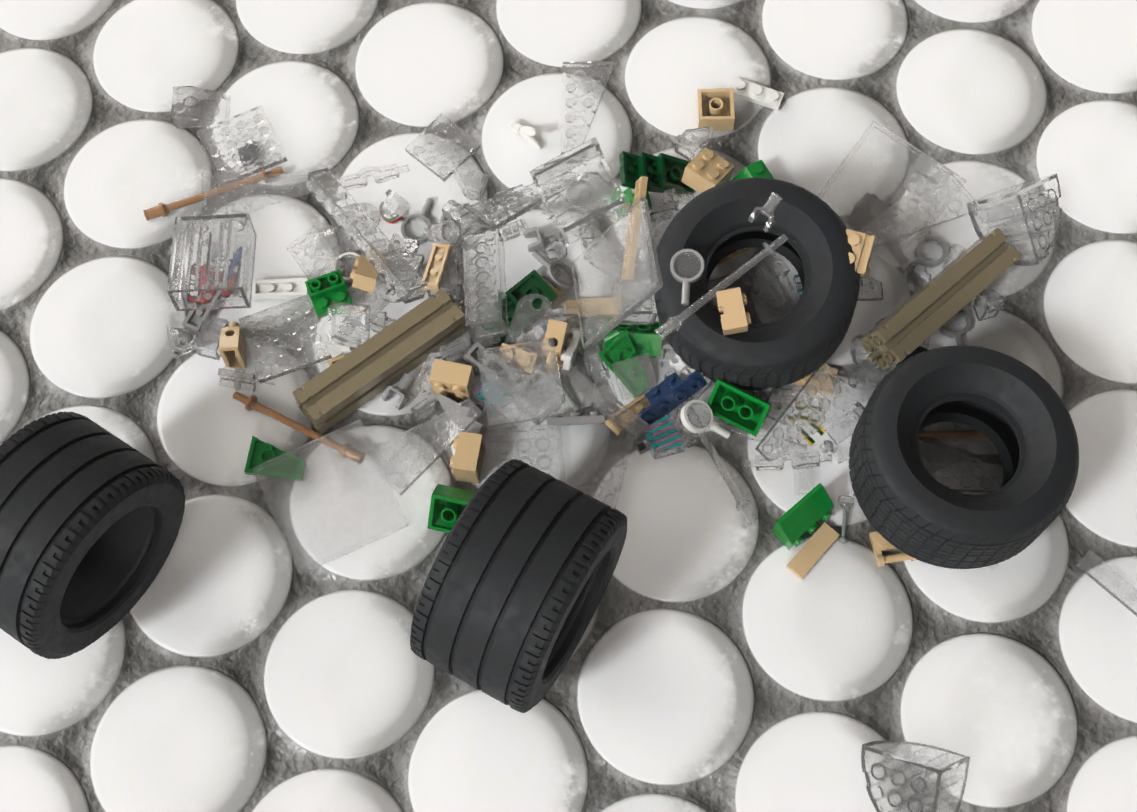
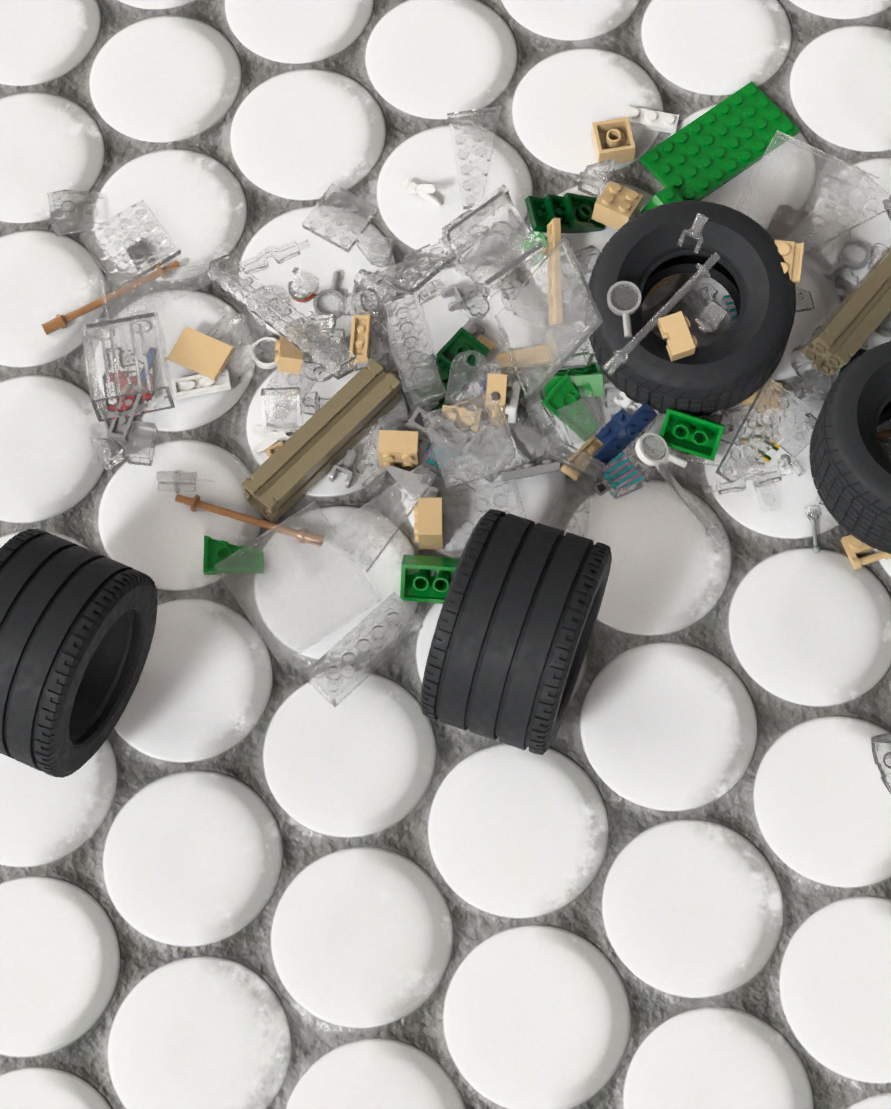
camera: 10 degrees left, 0 degrees up
tan torso [219,322,246,370] -> none
clear plate [239,294,332,384] -> none
green brick [305,269,354,319] -> none
piece [532,249,576,291] -> none
clear piece [659,188,694,212] -> none
green slope [772,483,834,549] -> none
tan tile [786,522,840,580] -> none
none -> tan tile [167,326,235,381]
none -> clear brick [305,592,423,708]
none -> green plate [640,81,799,201]
none -> clear bracket [695,300,729,333]

